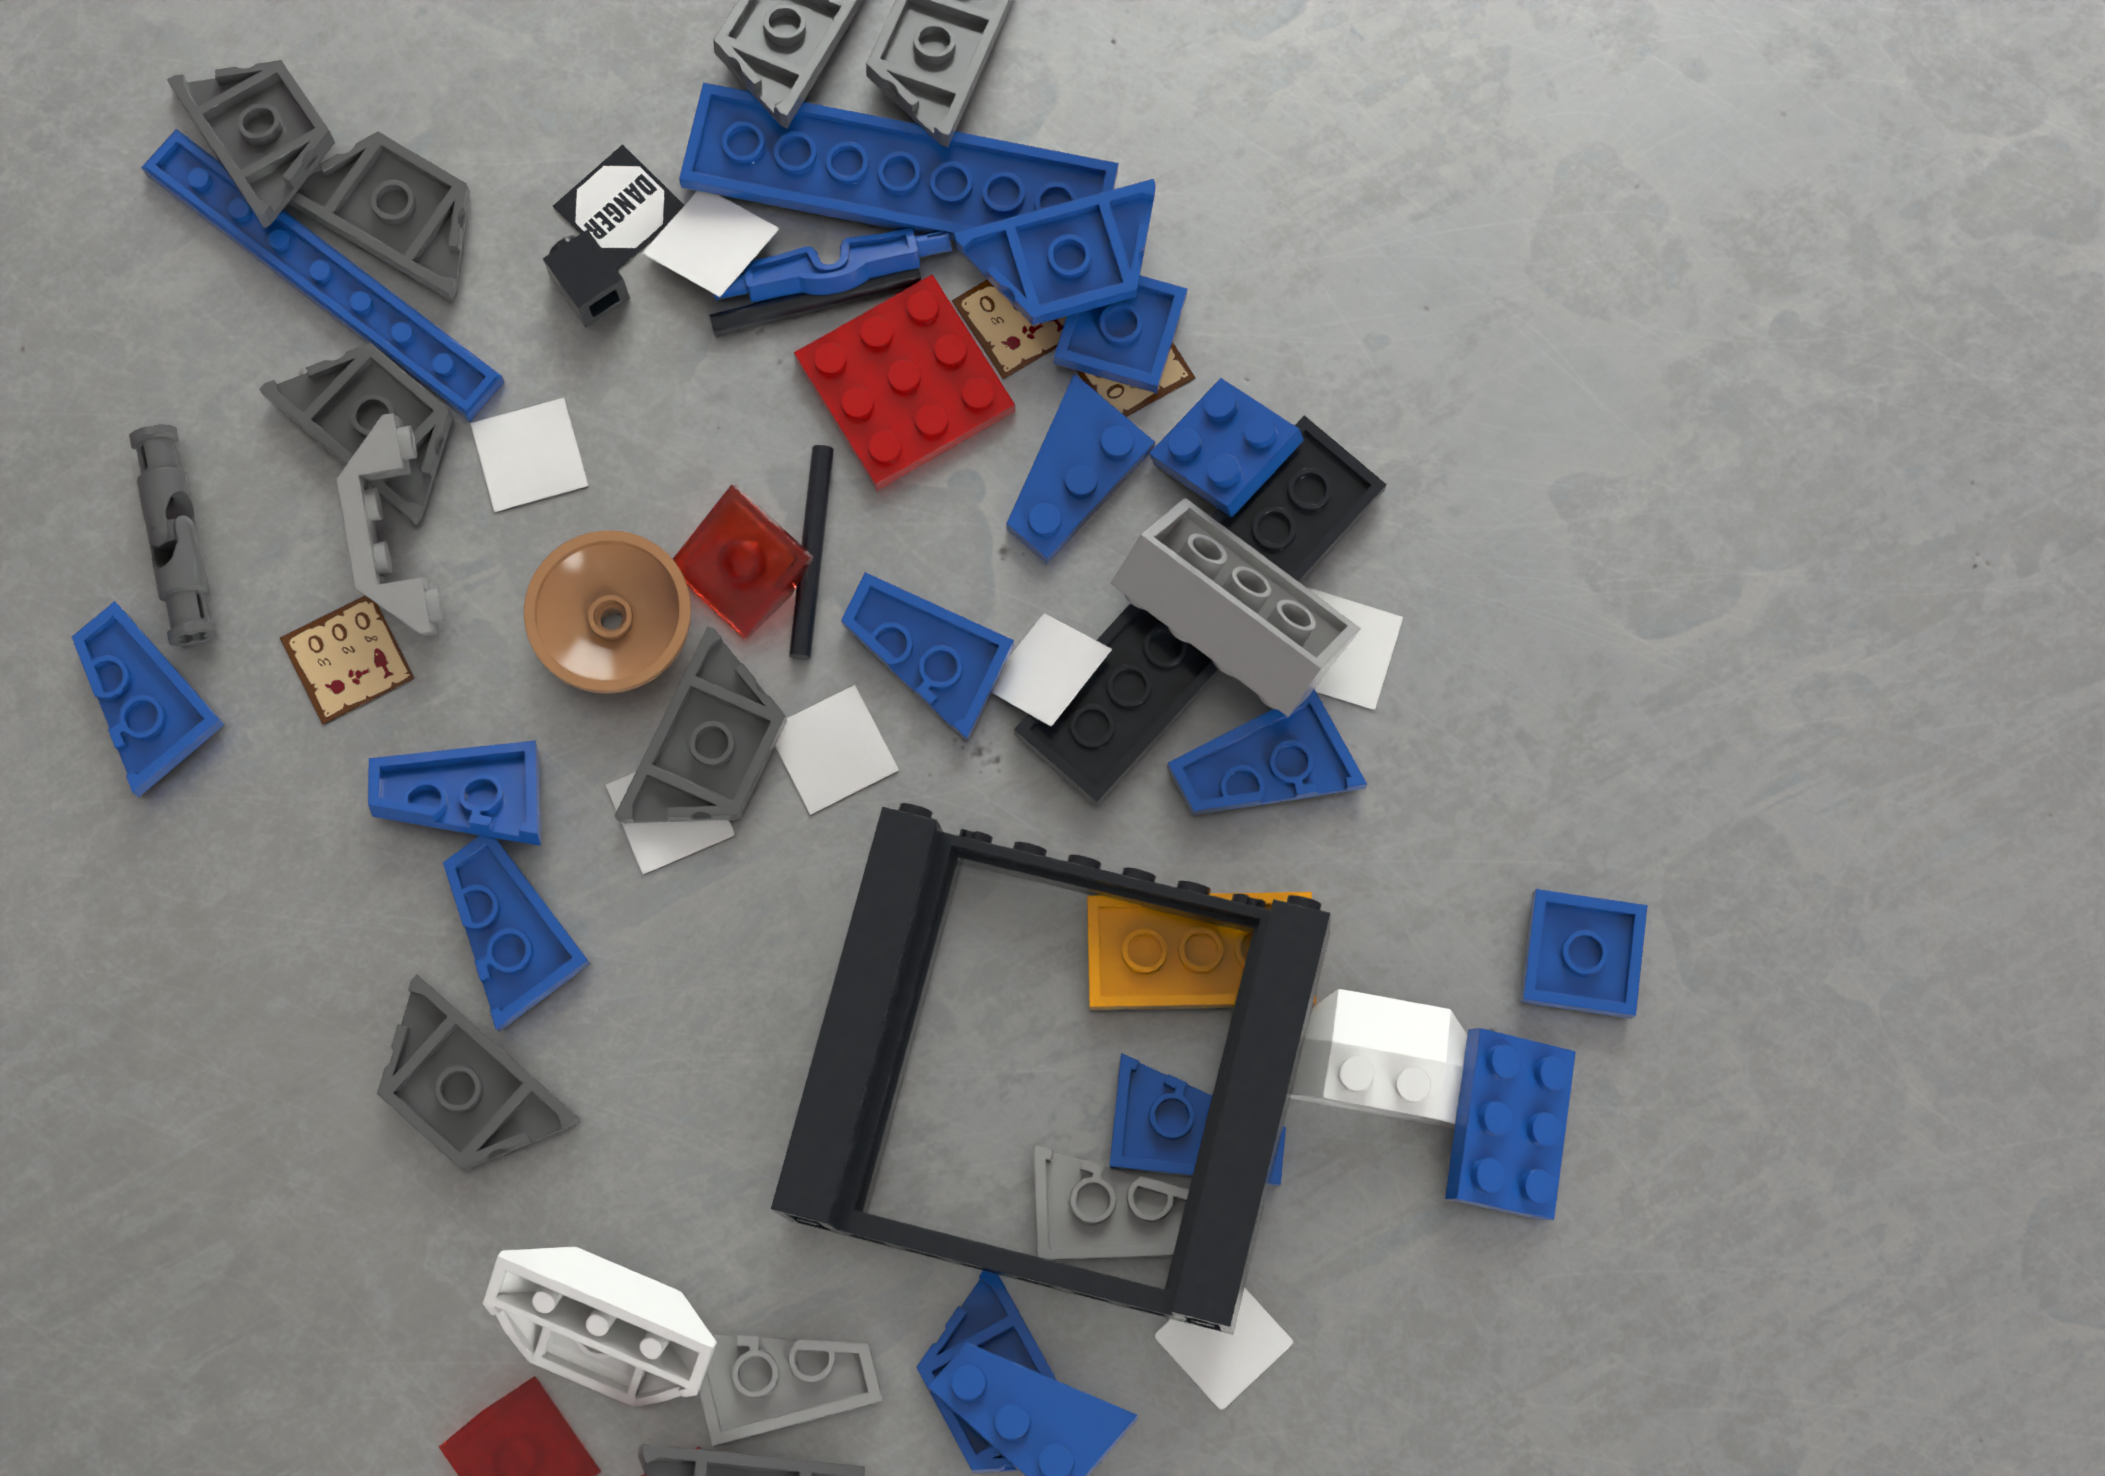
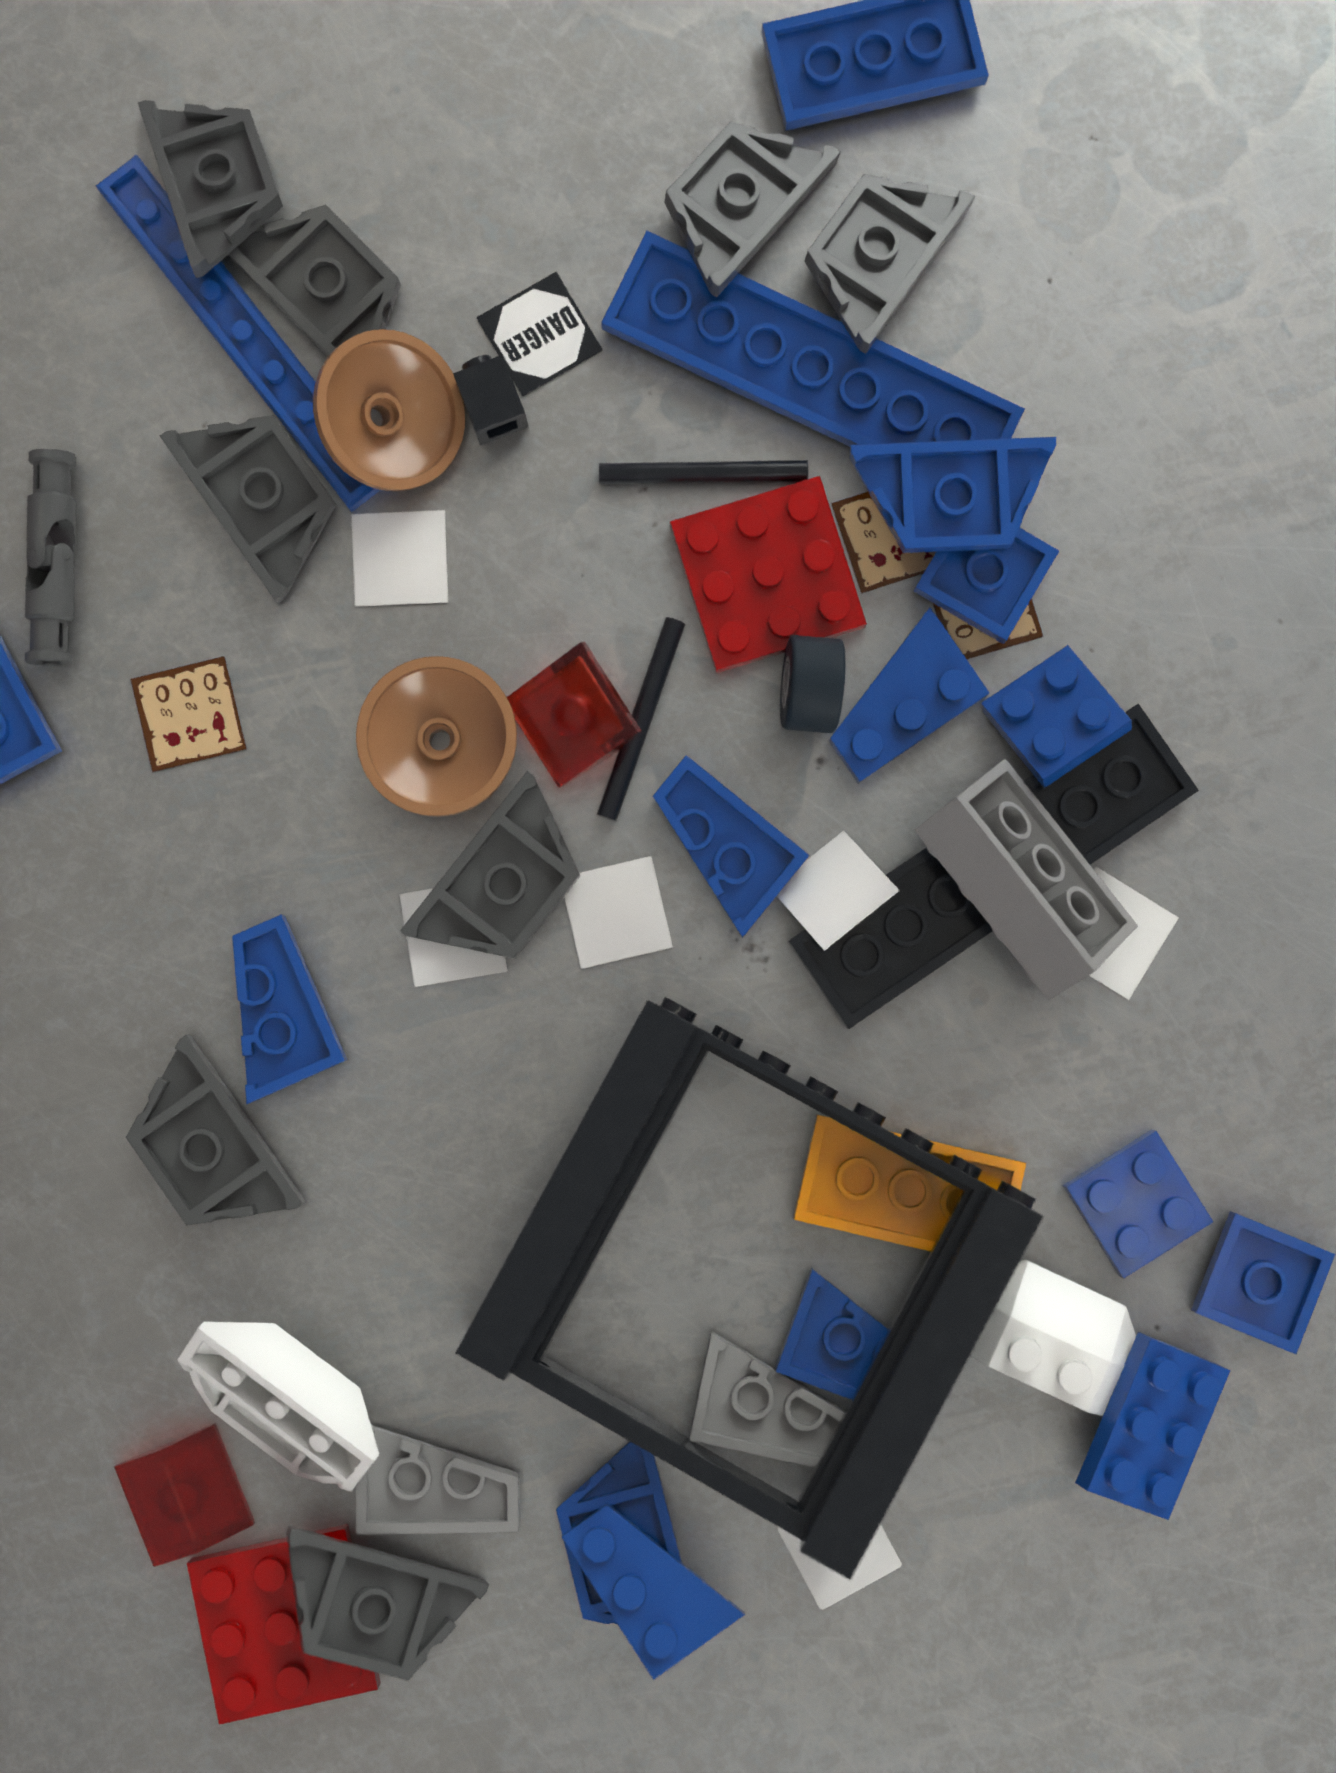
camera: 15 degrees right, 10 degrees up
light grey slope [336,413,445,637] -> none
blue wing [368,740,541,846] -> none
white sticker [642,191,780,297] -> none
blue piece [714,228,952,302] -> none
blue wing [1167,689,1367,816] -> none
none -> medium nougat dish [313,329,465,491]
none -> black wheel [780,635,846,733]
none -> blue plate [1062,1130,1213,1279]

